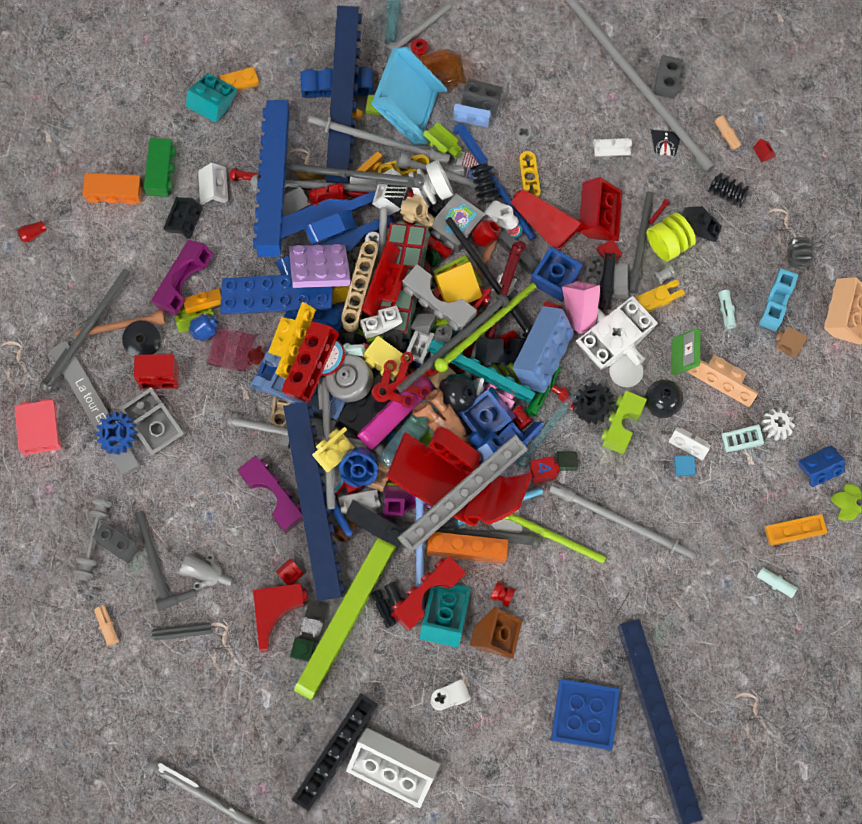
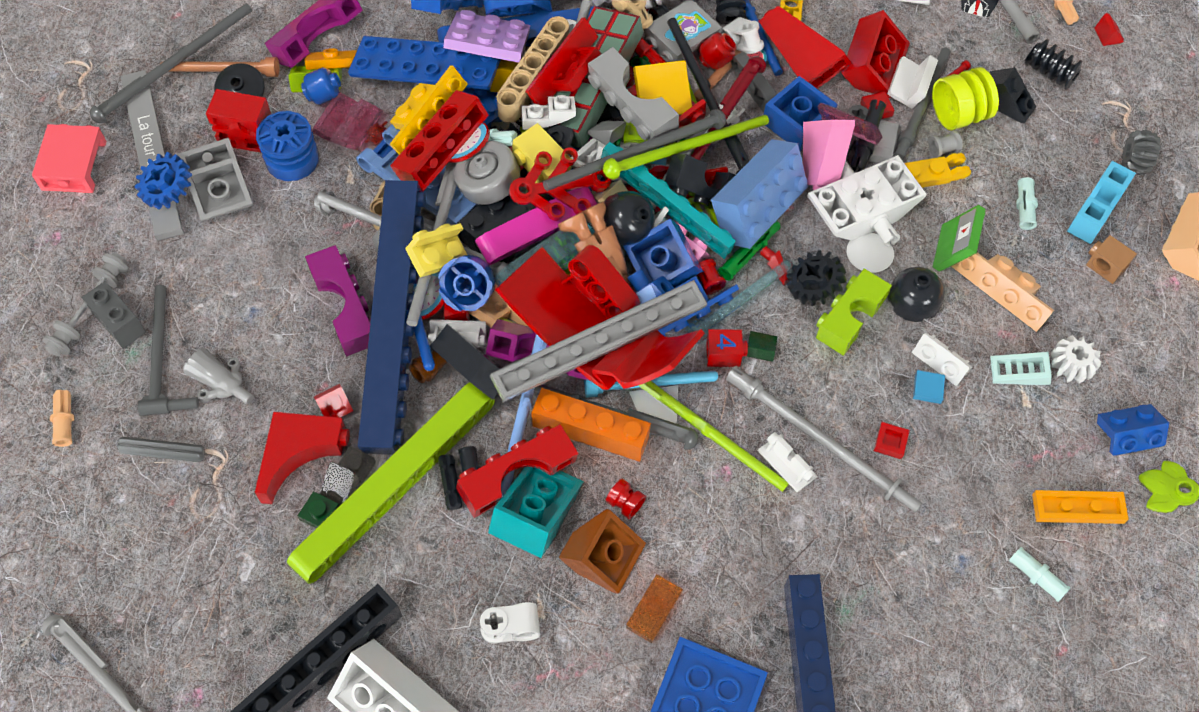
camera: 15 degrees right, 10 degrees down
none -> blue wheel [256,111,319,181]
none -> clear orange plate [626,574,683,643]
none -> white hinge [757,432,817,492]
none -> clear pink slope [818,103,882,145]
none -> red plate [873,422,910,459]
none -> white panel [888,55,938,109]

